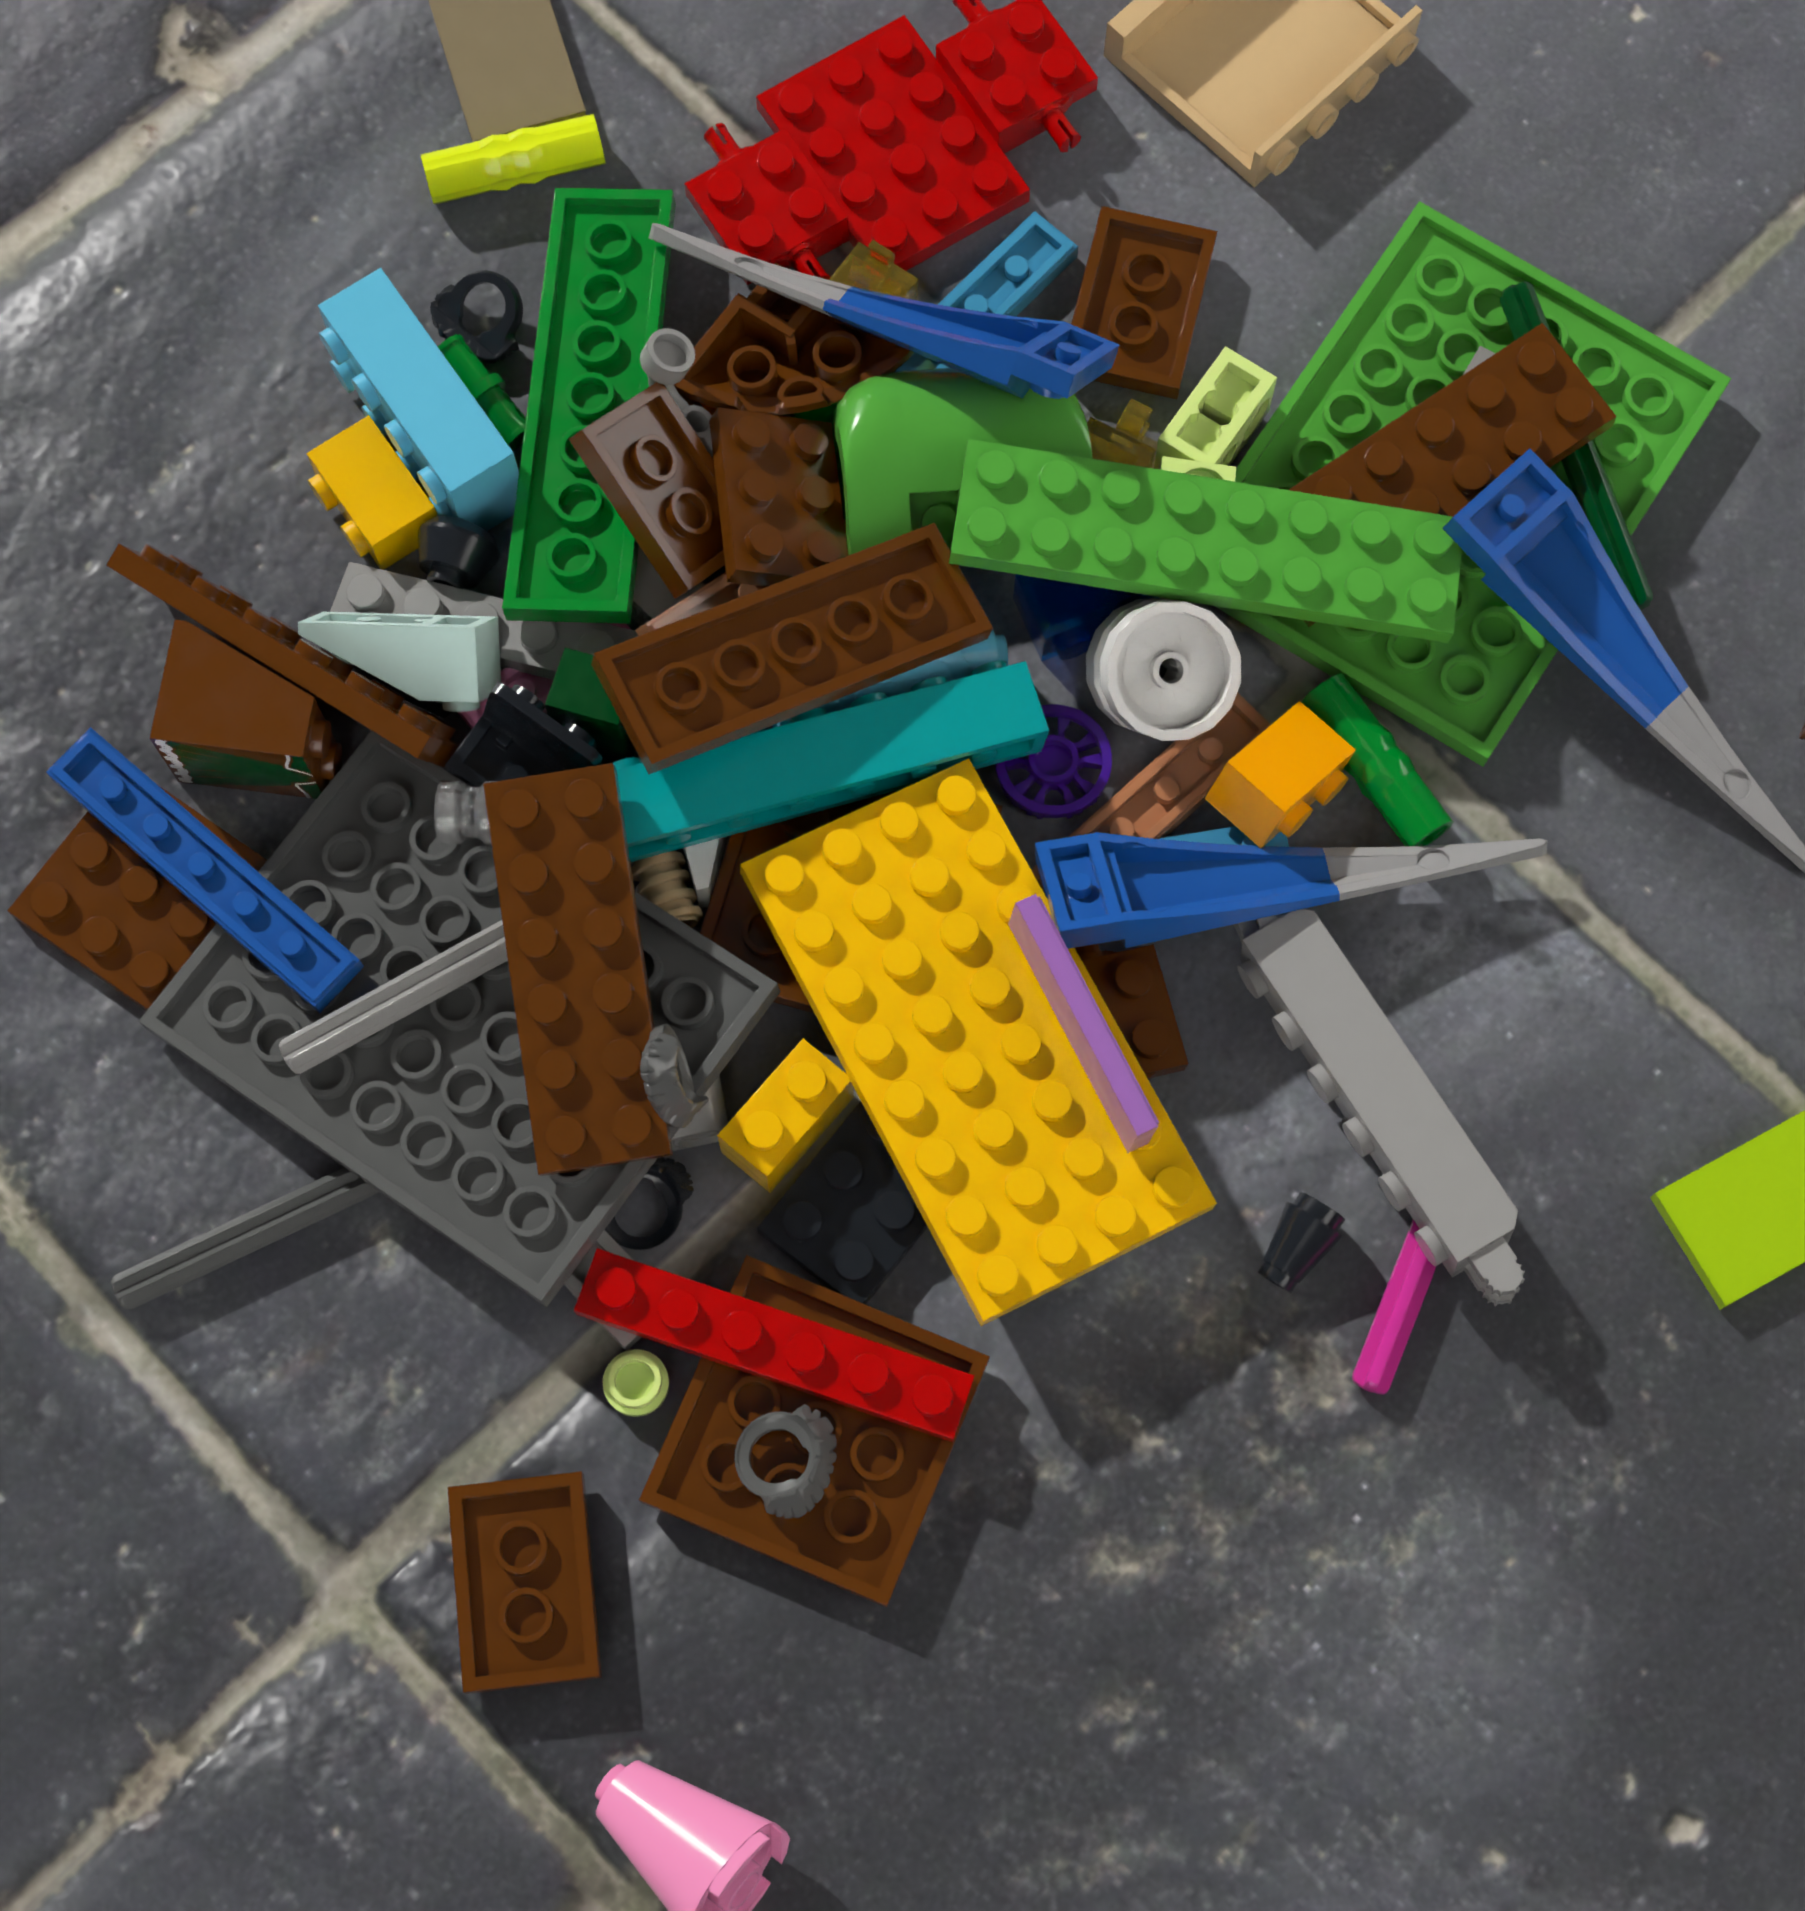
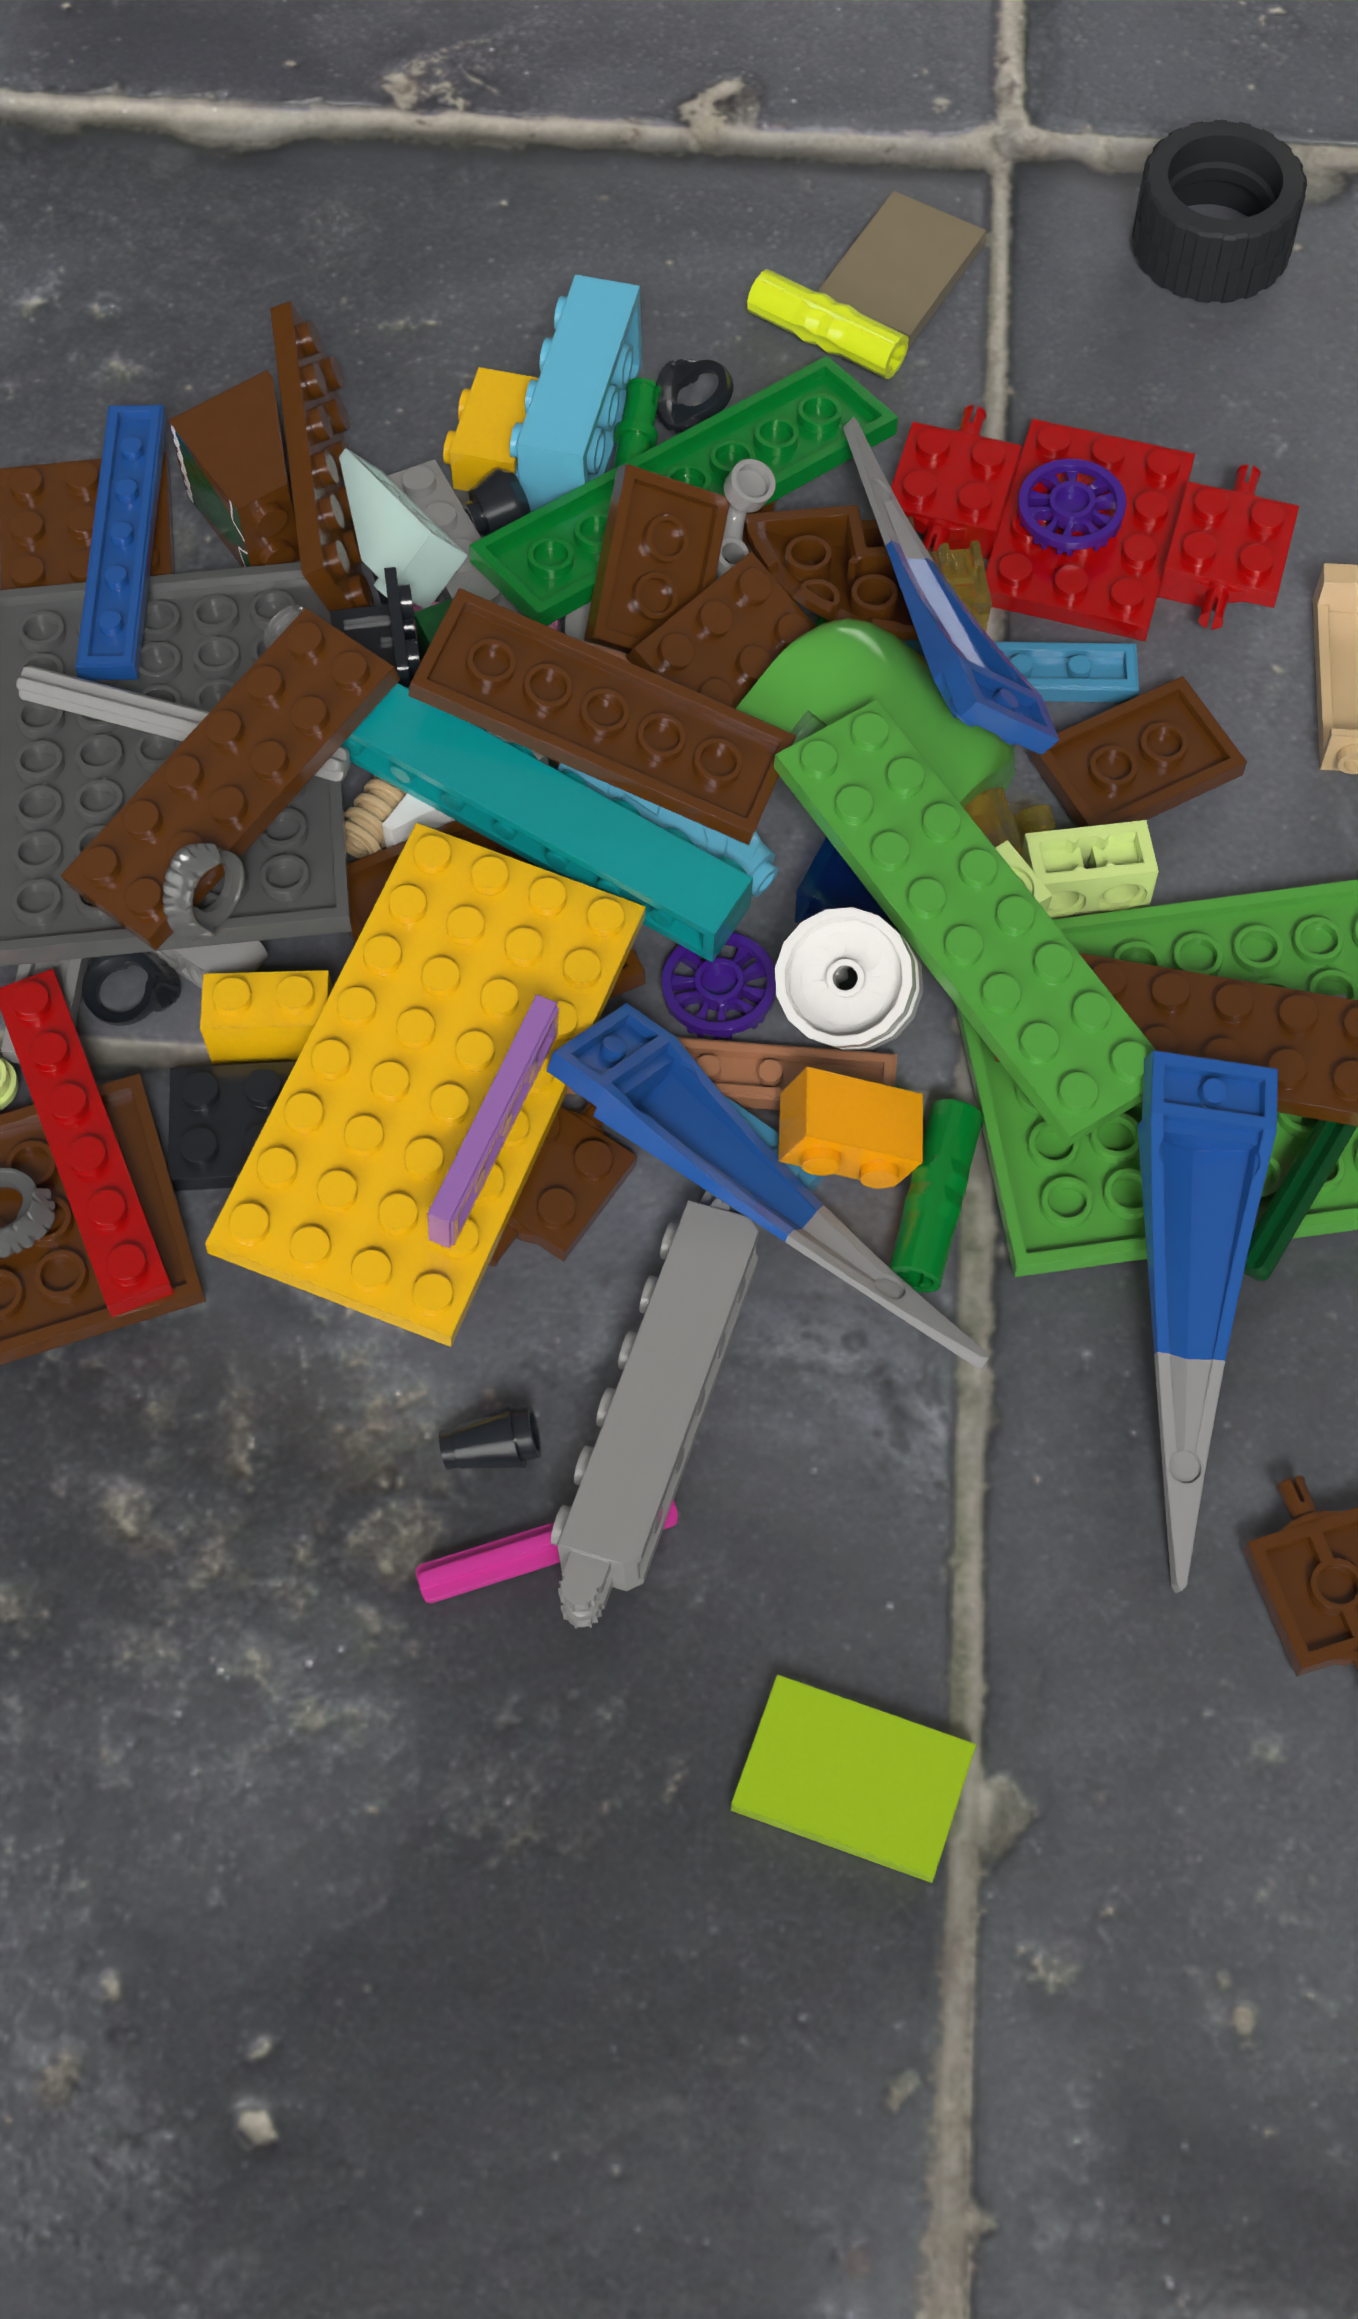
camera: 50 degrees right, 10 degrees down
none -> dark purple wheel [1018,459,1126,556]

